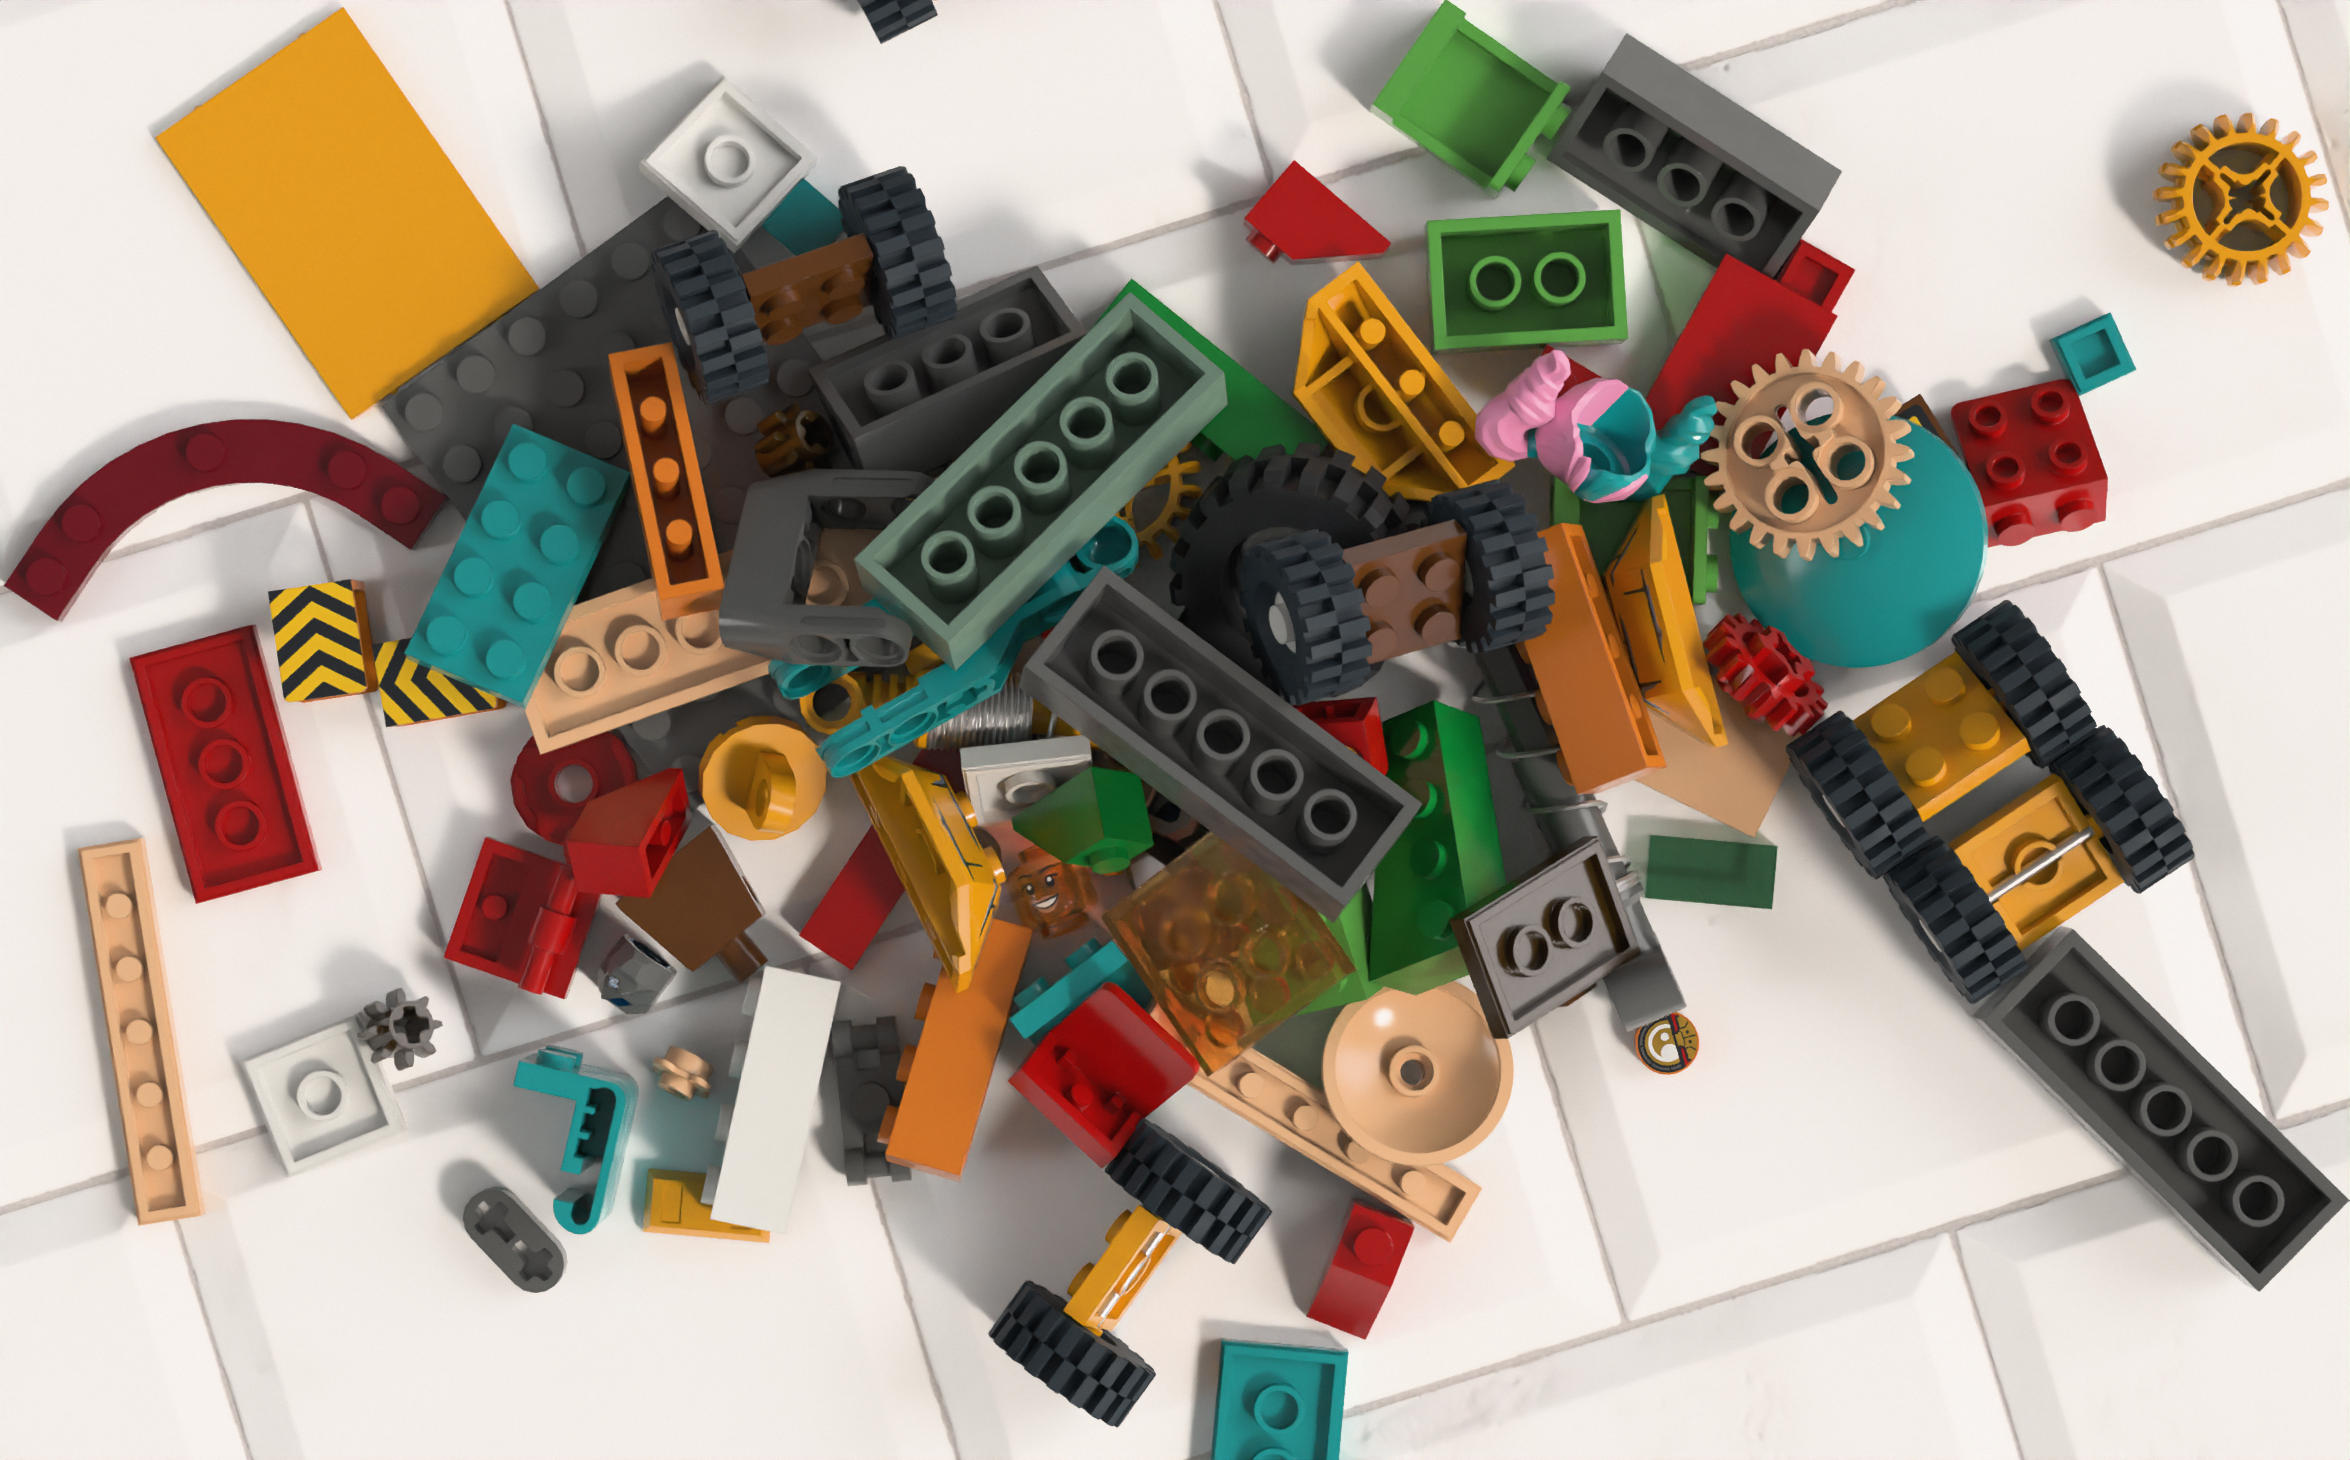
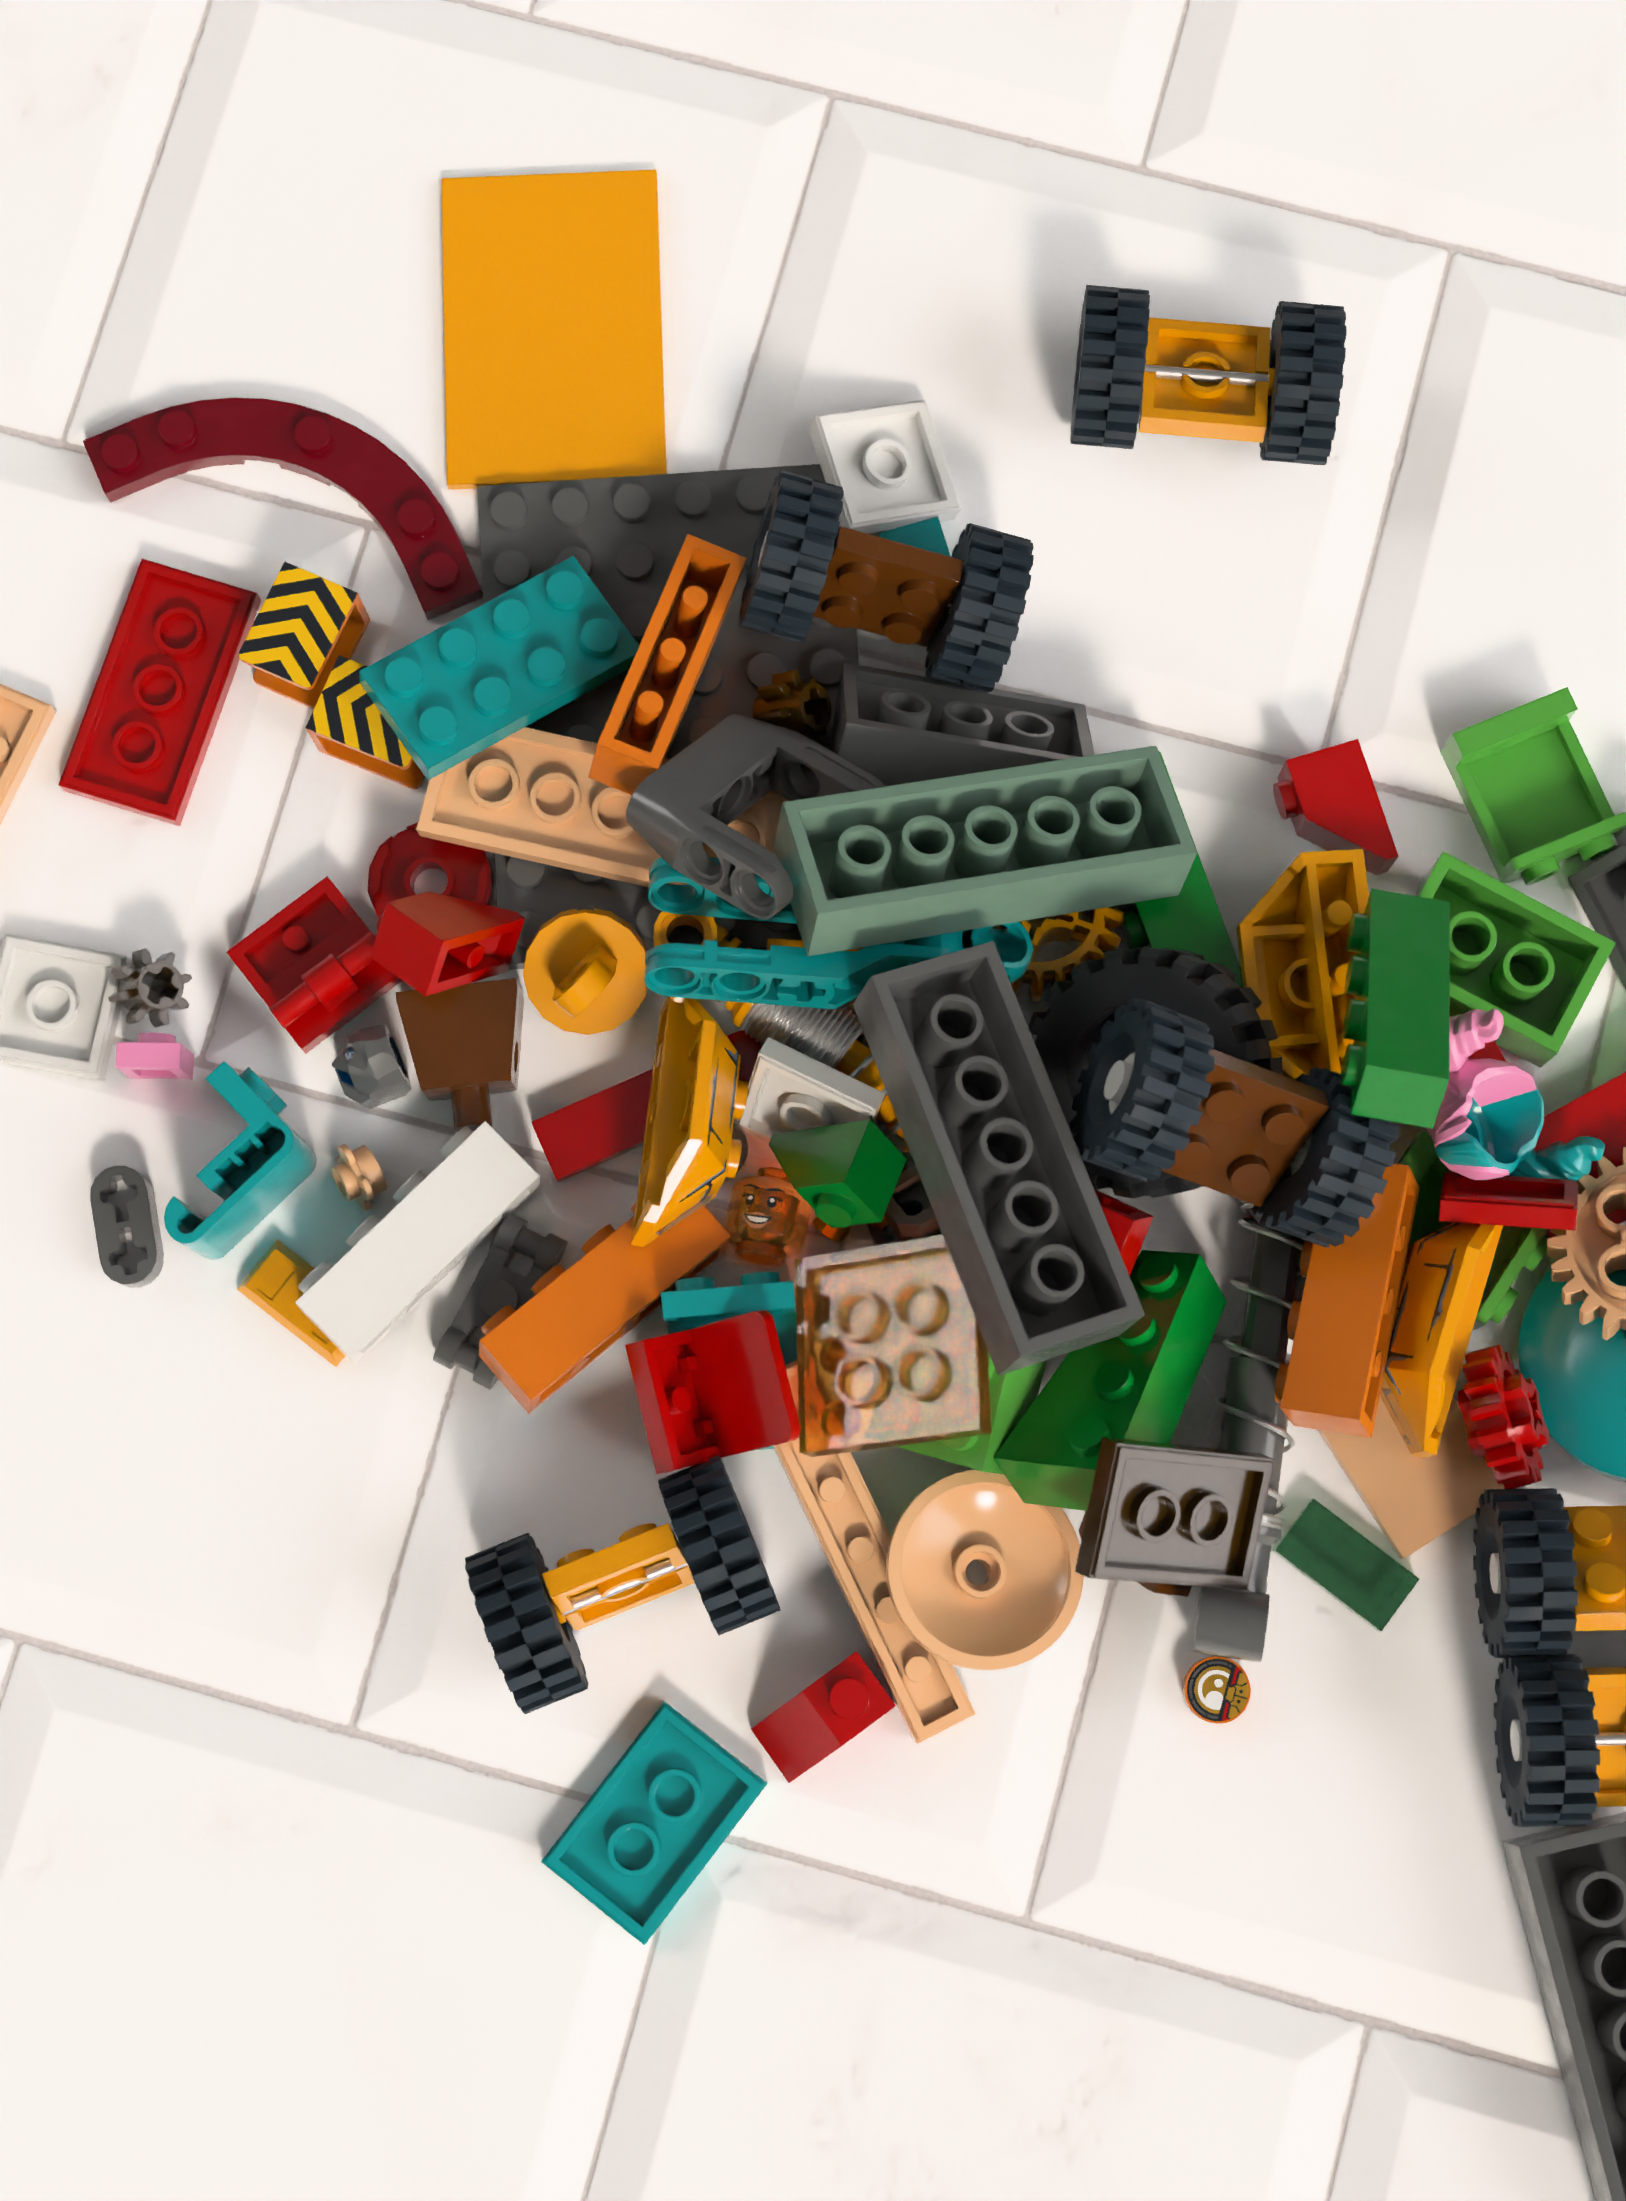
camera: 35 degrees right, 10 degrees down
none -> bright pink plate [115,1032,194,1080]
none -> green brick [1341,888,1450,1129]
none -> red tile [1439,1172,1578,1231]

